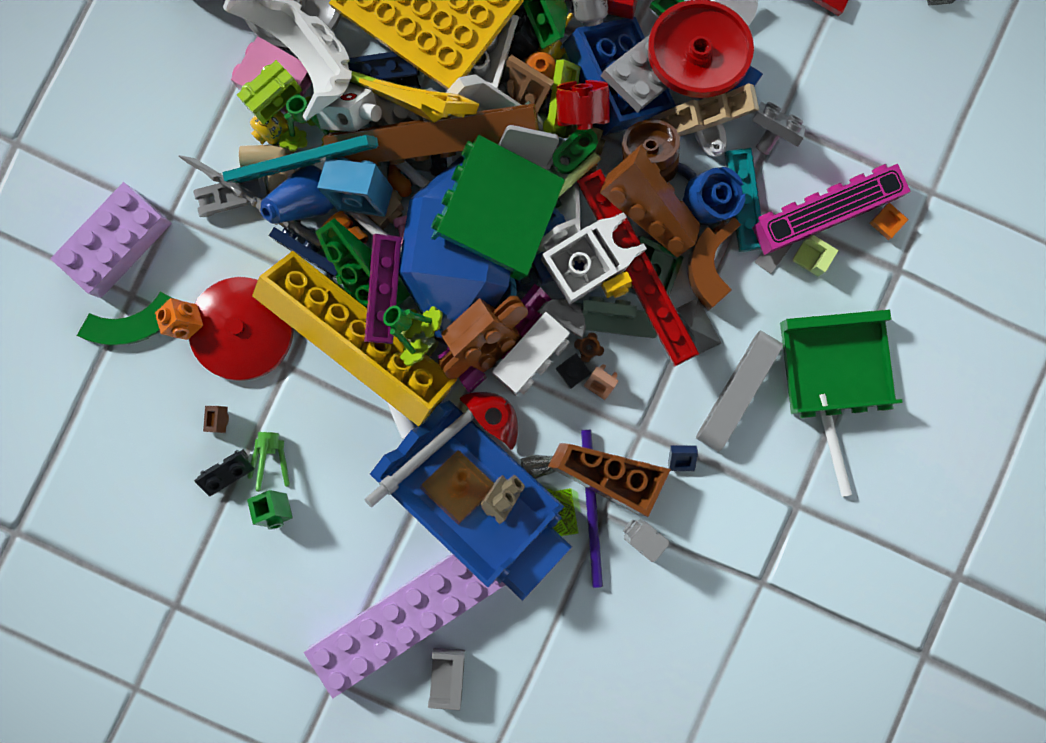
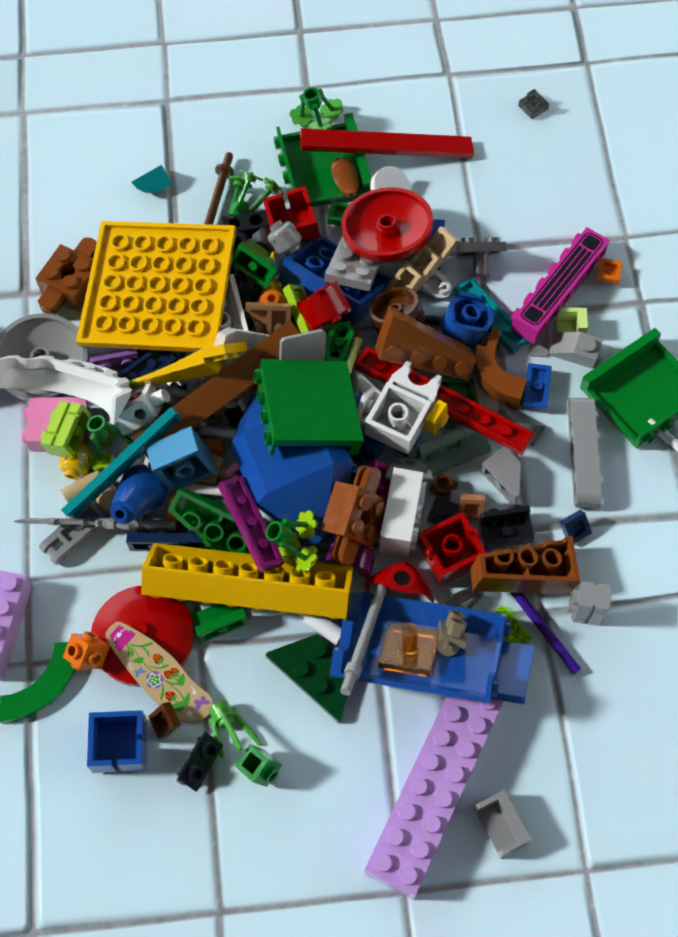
camera: 20 degrees left, 20 degrees down
none -> blue piece [87,710,147,773]
none -> medium lavender bracket [90,349,142,370]
none -> tan sticker [106,621,213,722]
none -> green panel [191,604,248,644]
none -> dark green wing [265,633,348,724]
none -> red brick [417,512,486,586]
none -> black bracket [479,504,535,549]
none -> light grey slope [481,446,521,506]
none -> blue plate [522,363,552,412]
none -> light grey slope [548,332,603,369]

